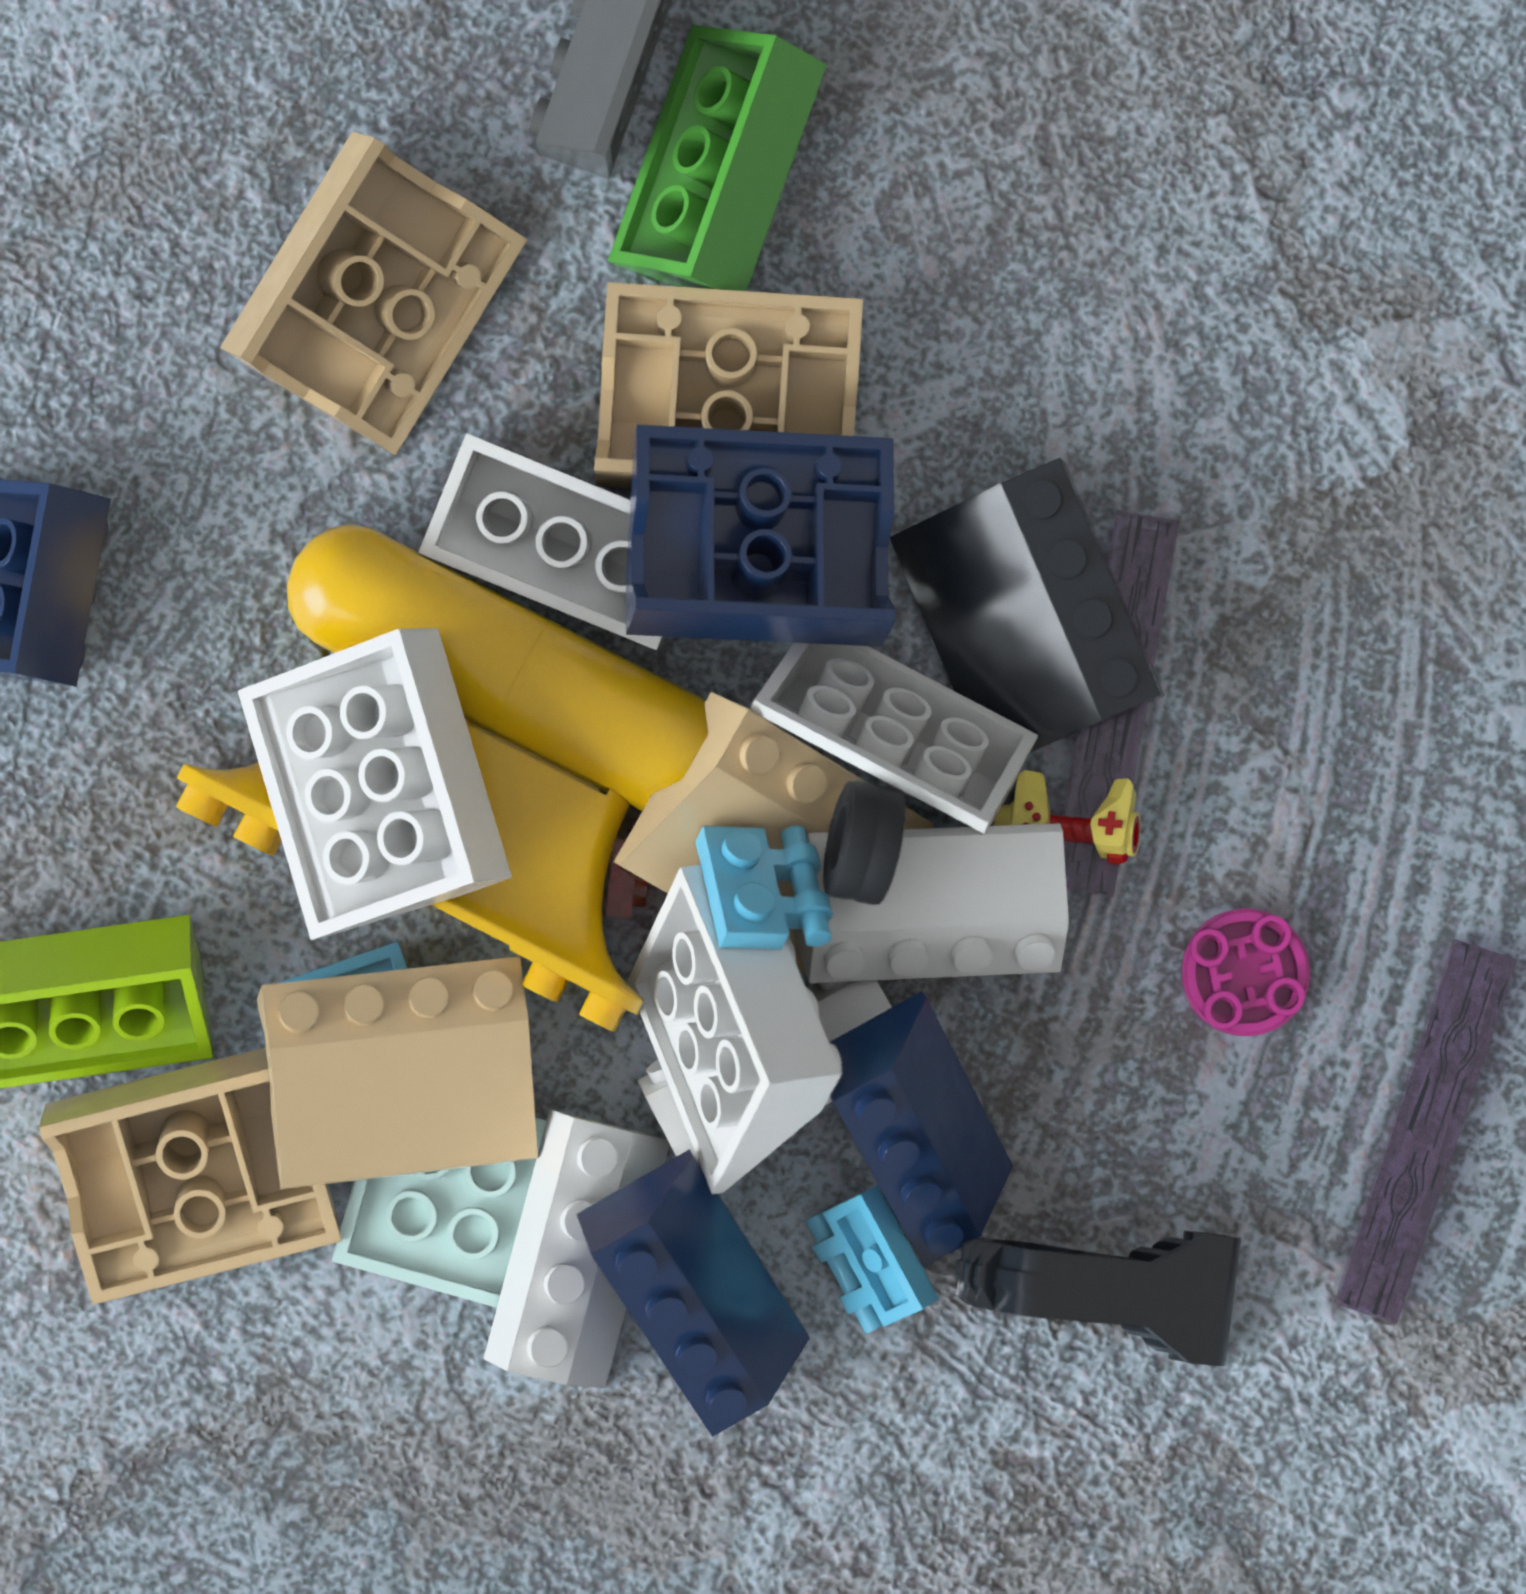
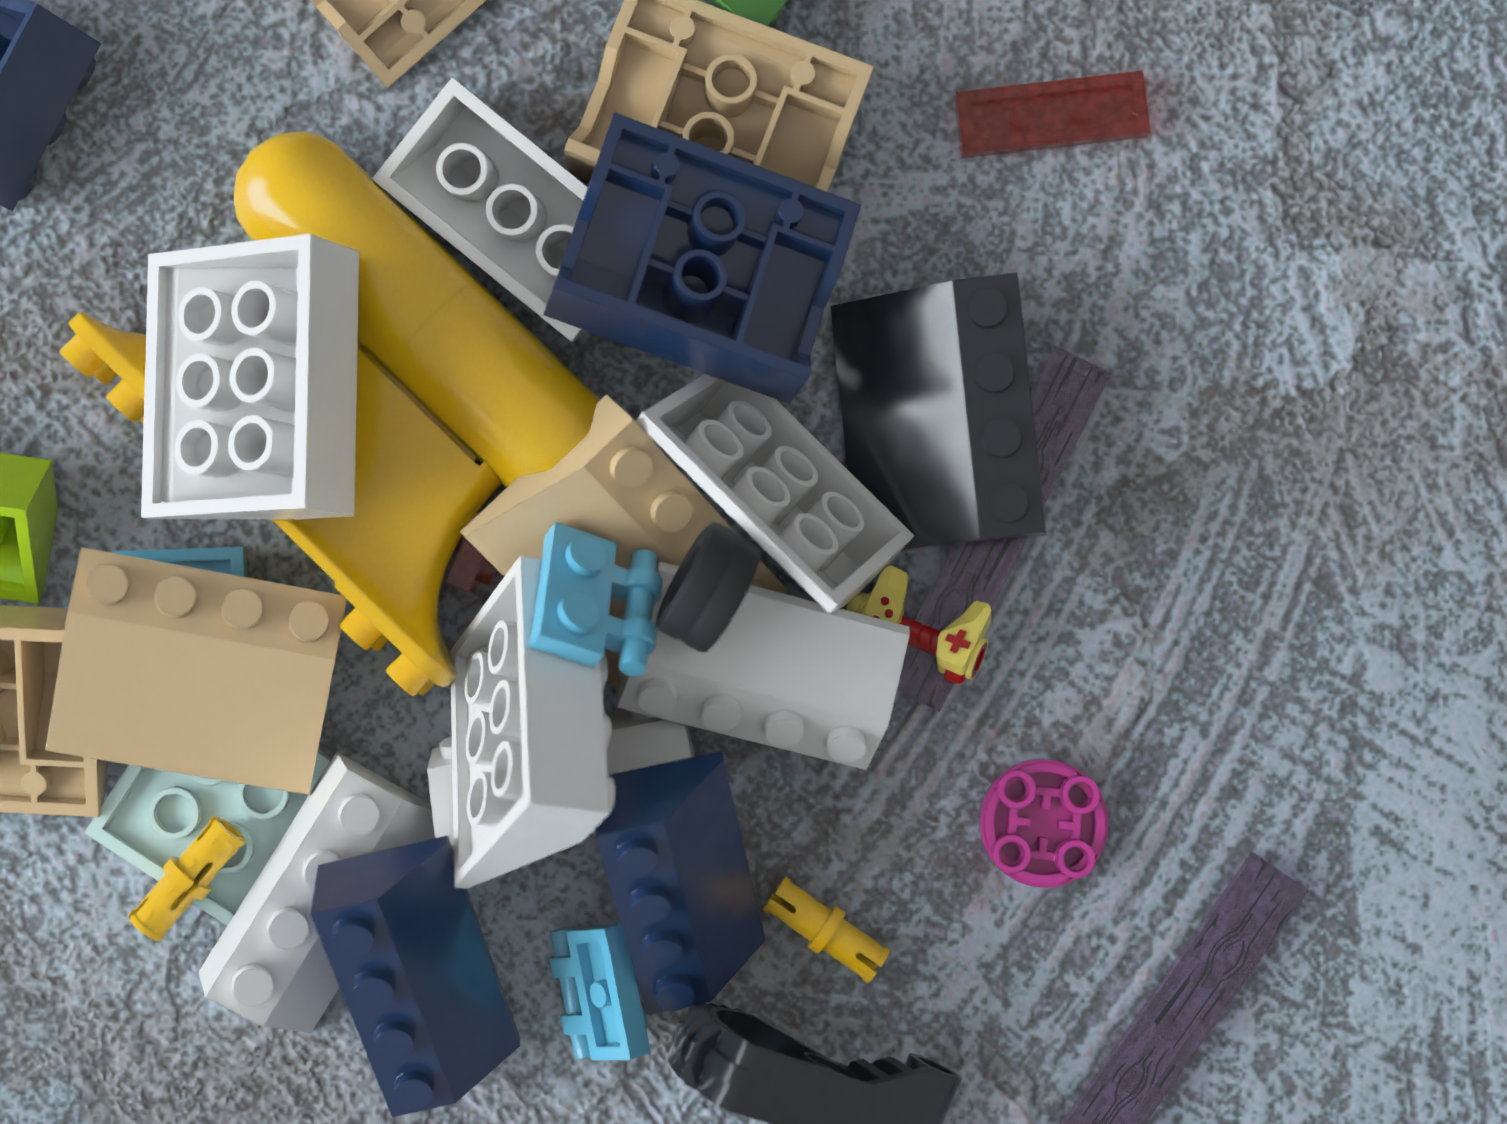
camera: 20 degrees right, 0 degrees up
none -> yellow pin [128,815,246,942]
none -> yellow pin [762,876,891,983]
none -> clear red tile [954,70,1151,159]

